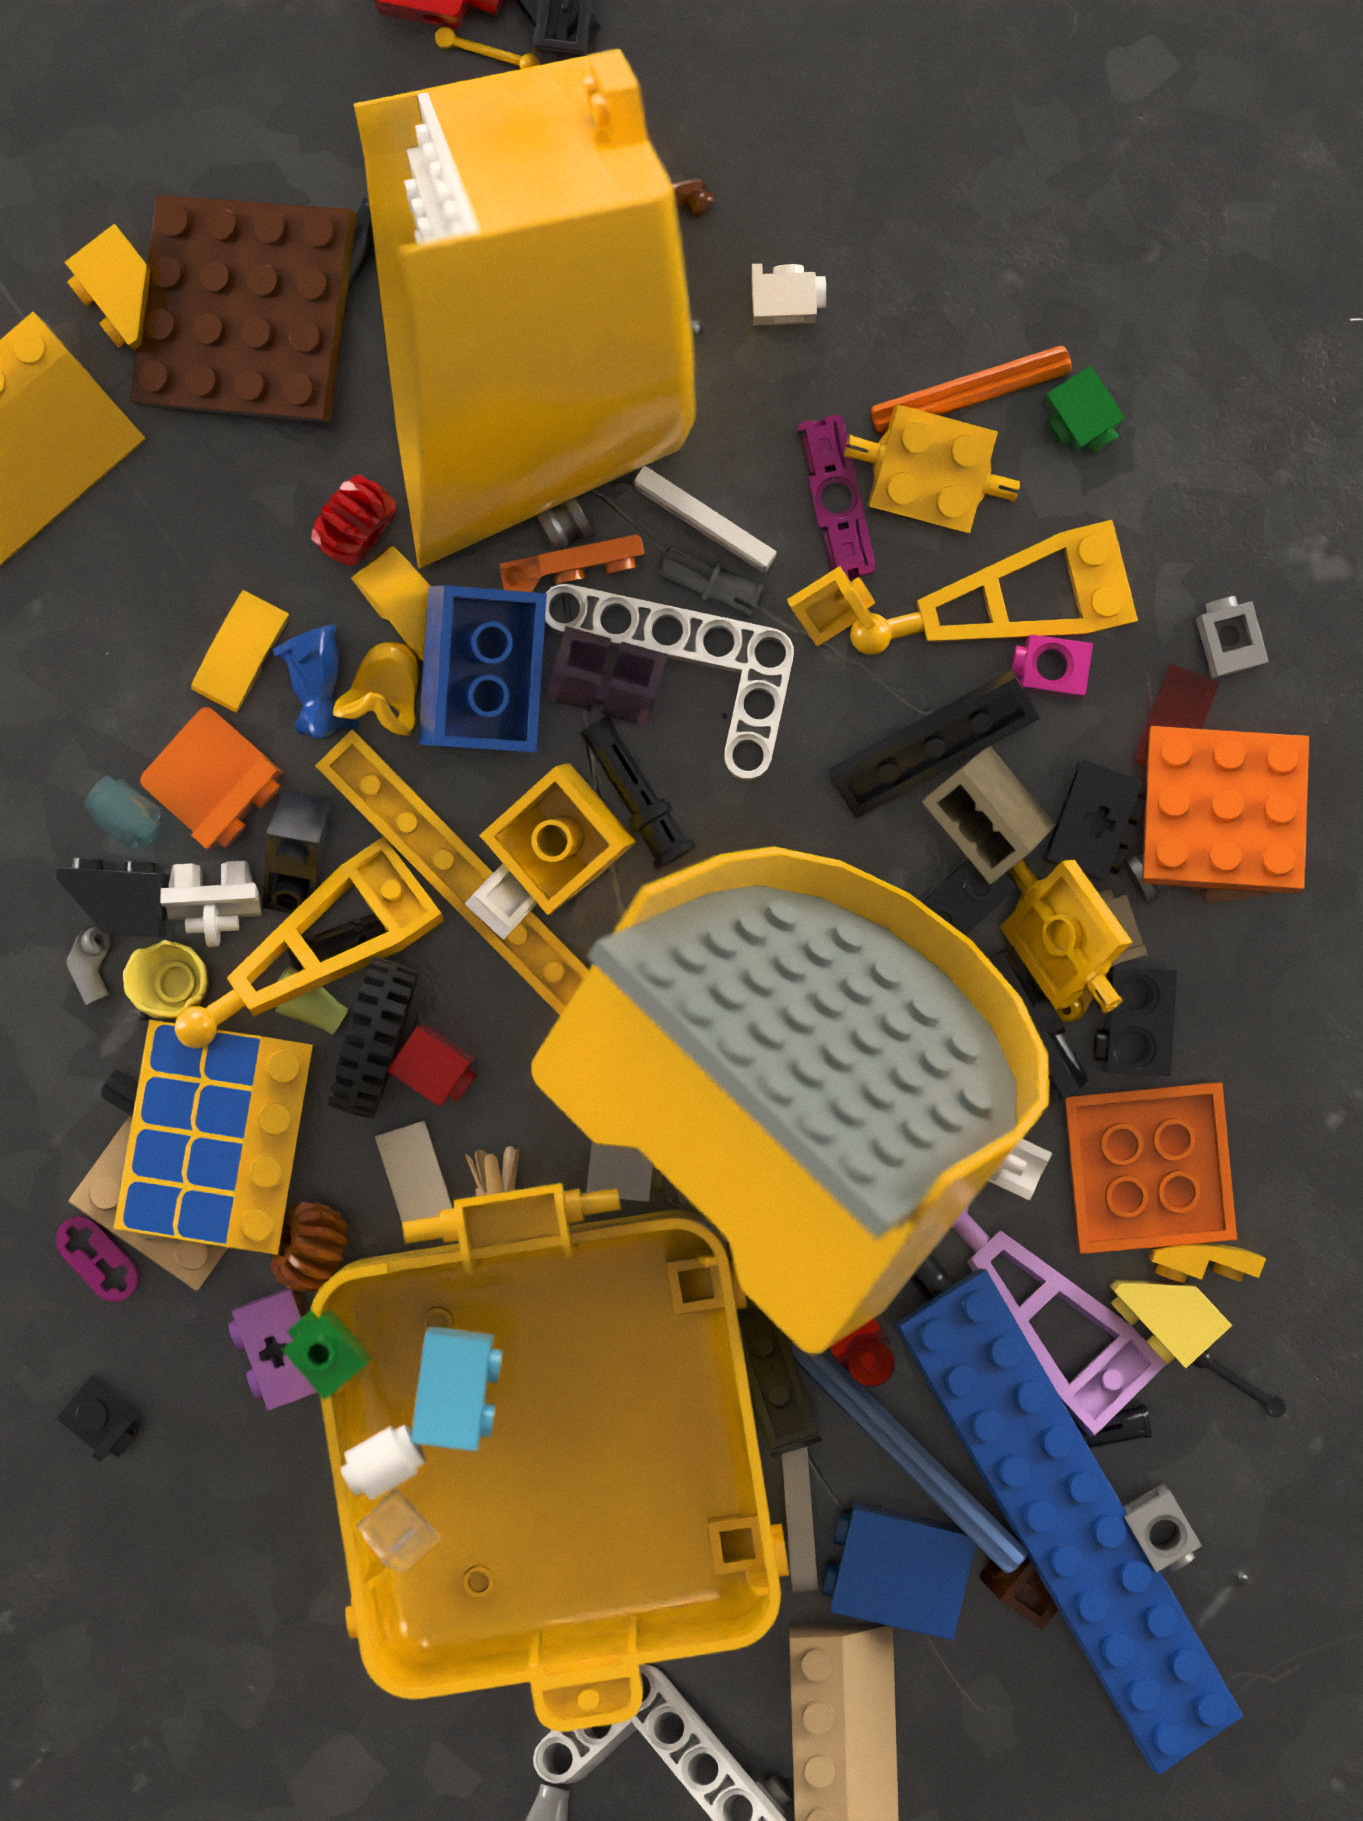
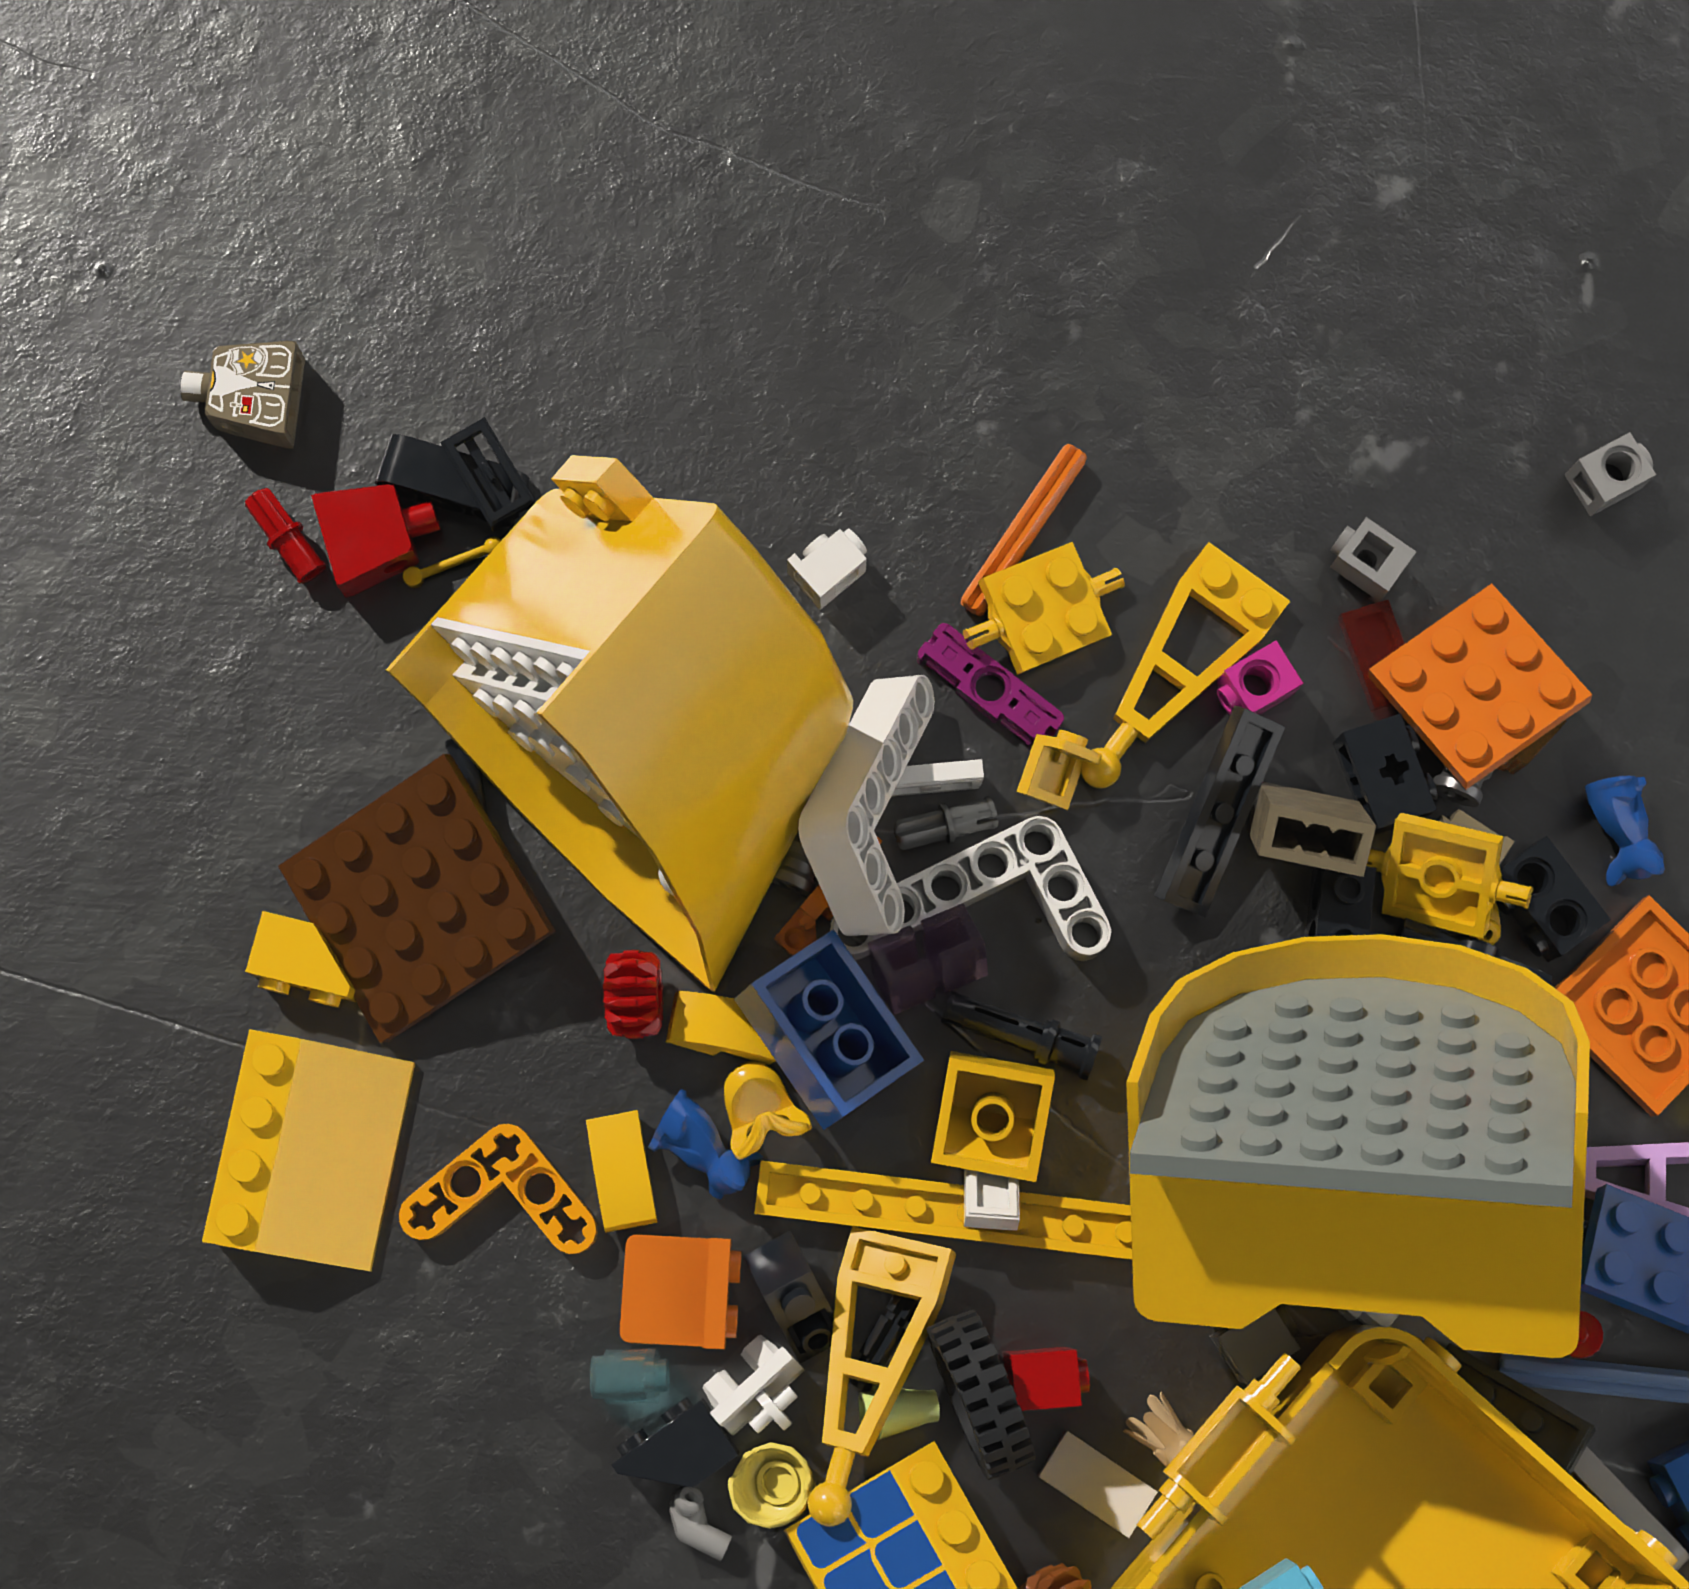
camera: 50 degrees left, 10 degrees down
green brick [1042,365,1125,454] -> none
none -> light orange beam [399,1123,598,1254]
none -> white beam [798,675,935,936]
none -> blue animal [1584,776,1665,886]

